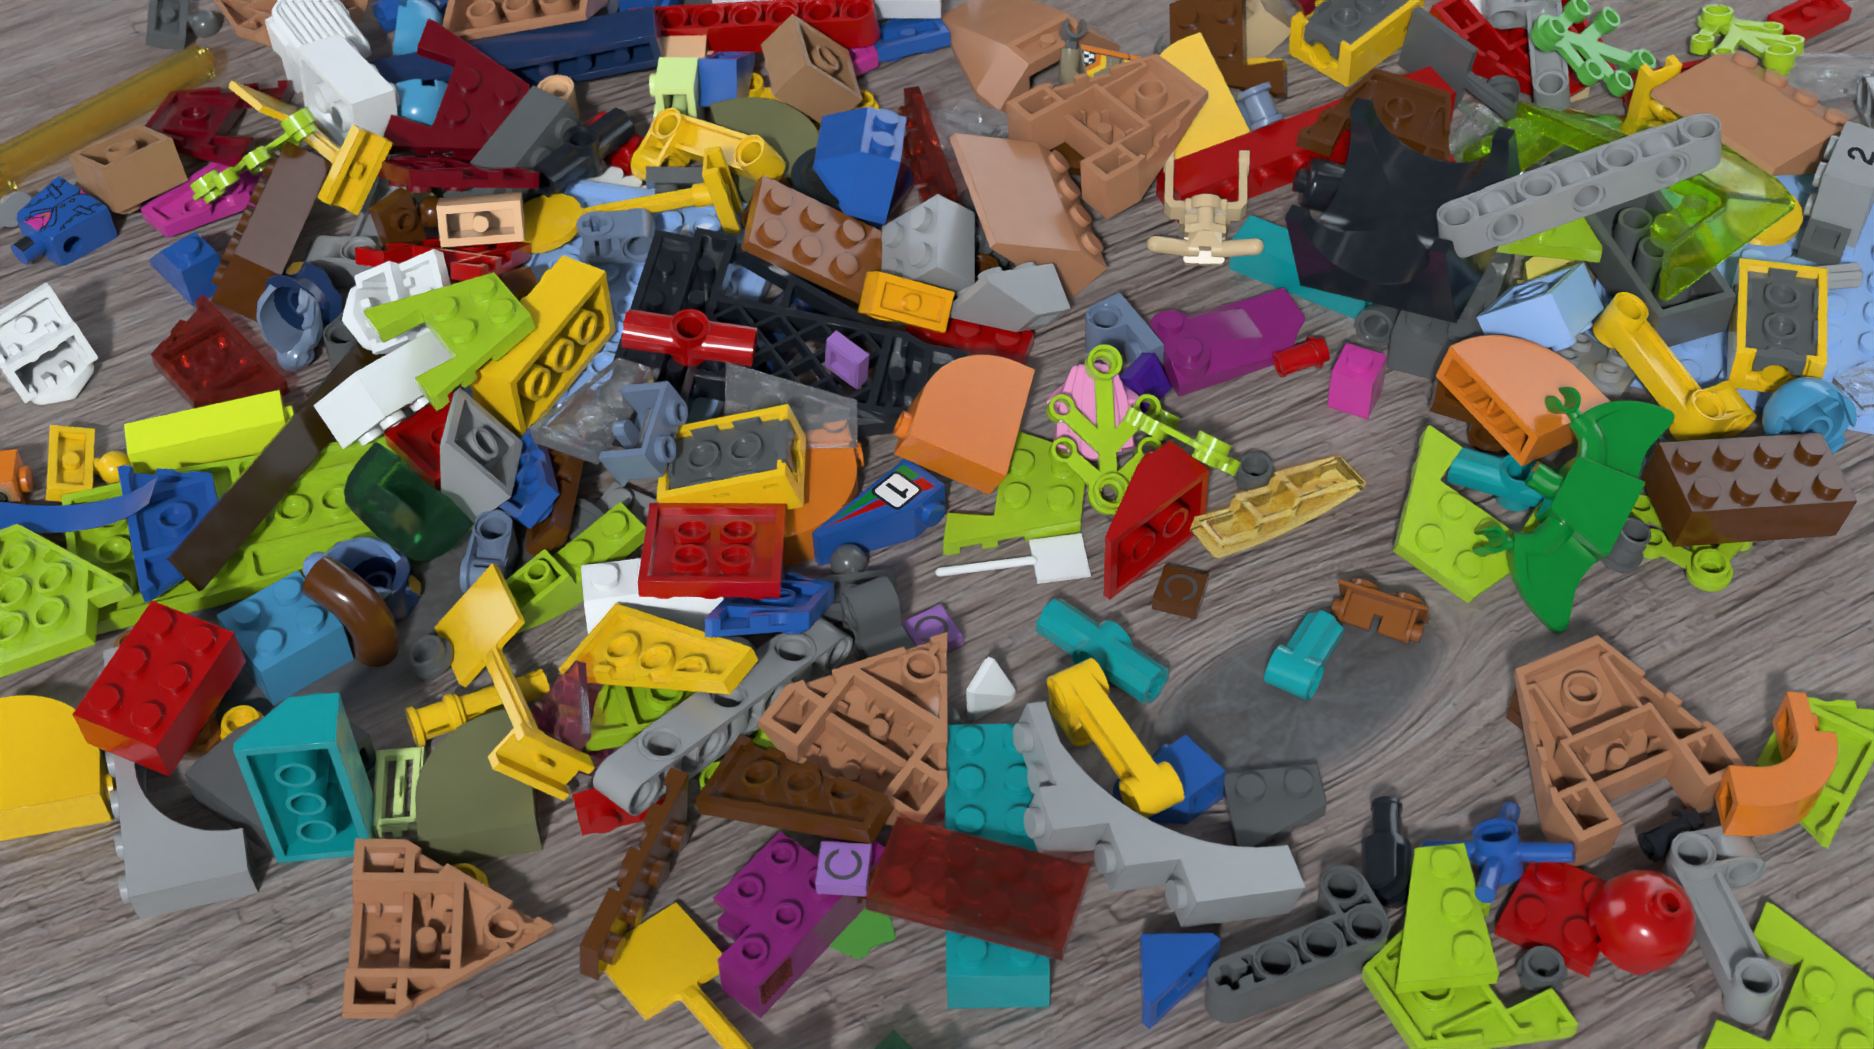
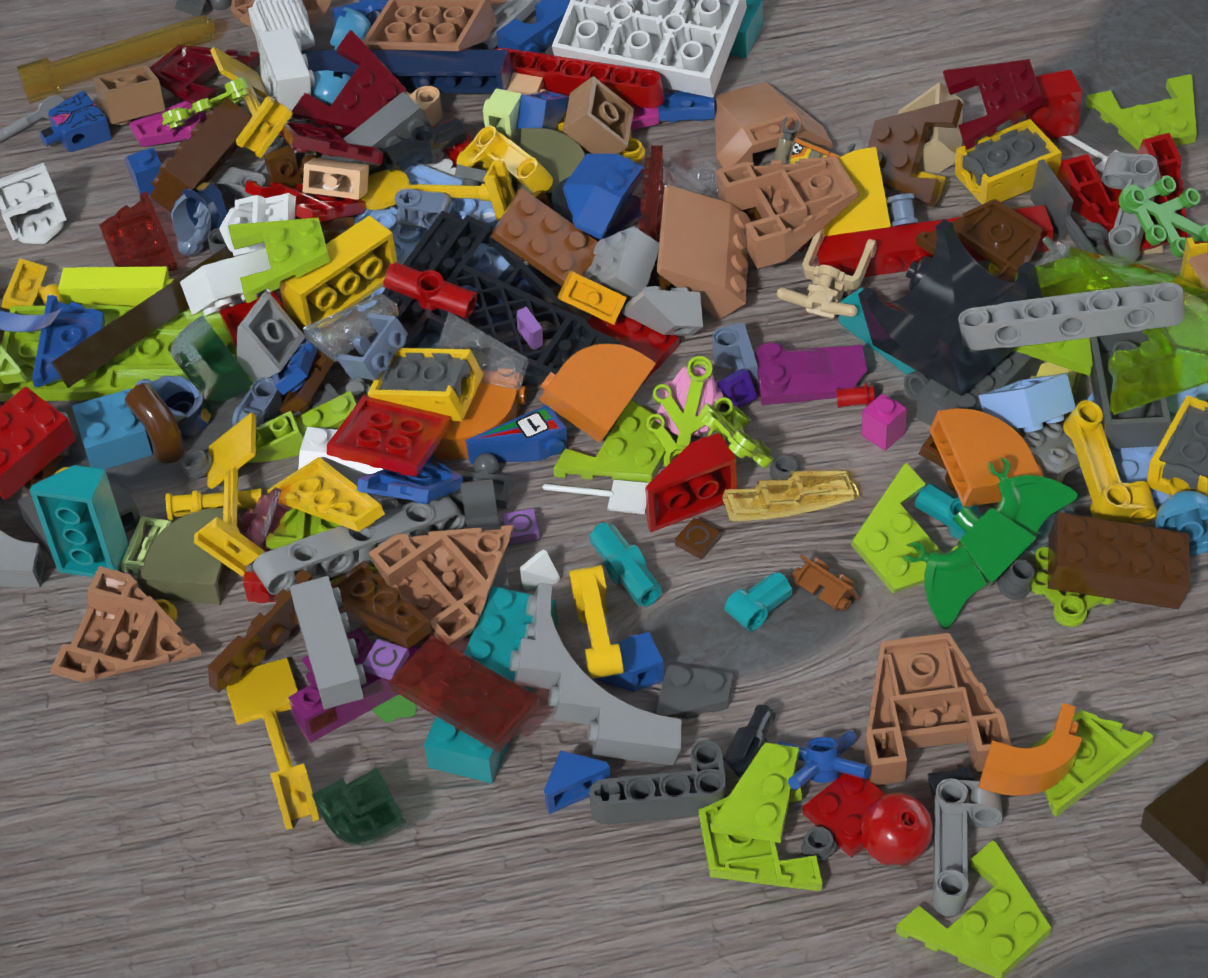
camera: 20 degrees right, 0 degrees up
none -> light grey brick [289,576,367,709]

